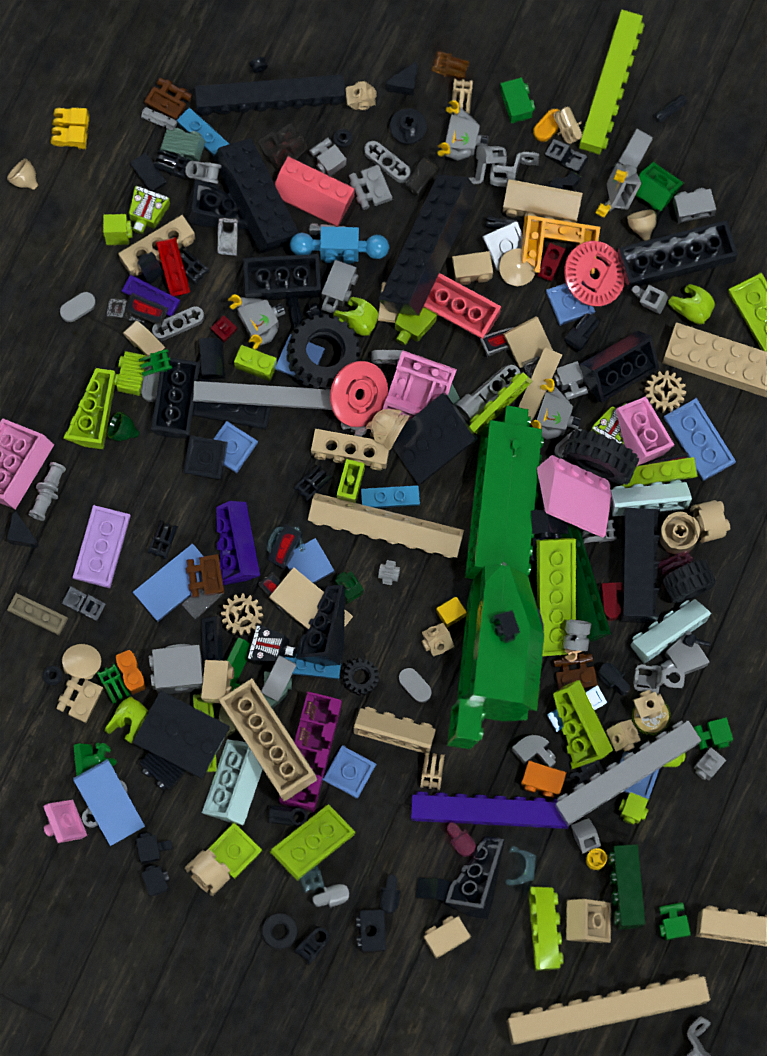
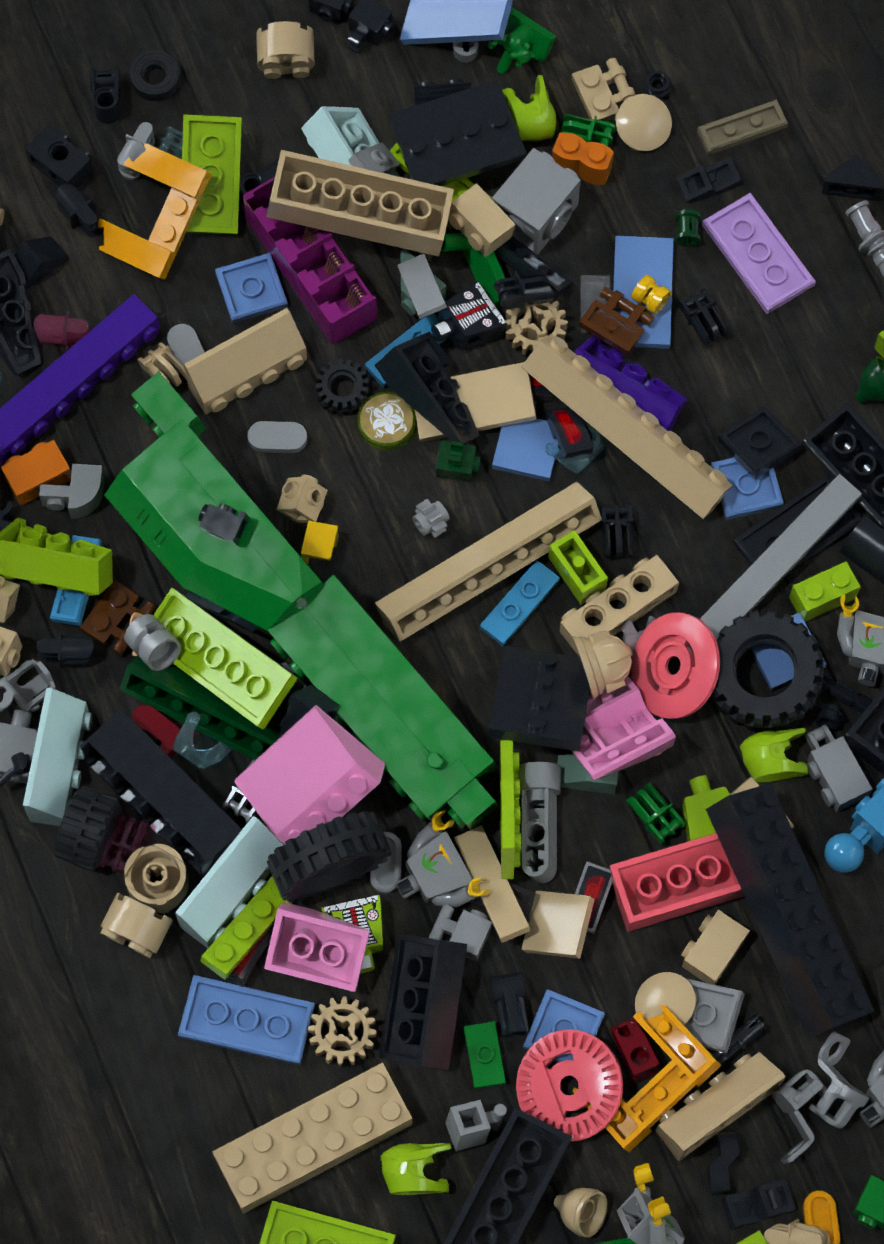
camera: 135 degrees right, 5 degrees down
lime plate [209,823,262,879] -> none
light grey beam [371,350,402,364] -> none
none -> light orange wedge [98,143,212,280]
none -> light grey tile [167,324,205,365]
none -> clear light blue helmet [173,712,232,769]
none -> light grey plate [348,142,400,174]
none -> tile [357,391,416,450]
none -> green plate [464,1021,506,1090]
none -> black arm [494,271,554,313]
none -> tan brick [522,334,733,519]
none -> green arm [626,782,686,844]
none -> yellow wheel [631,274,672,315]
none -> dark green bush [675,209,701,247]

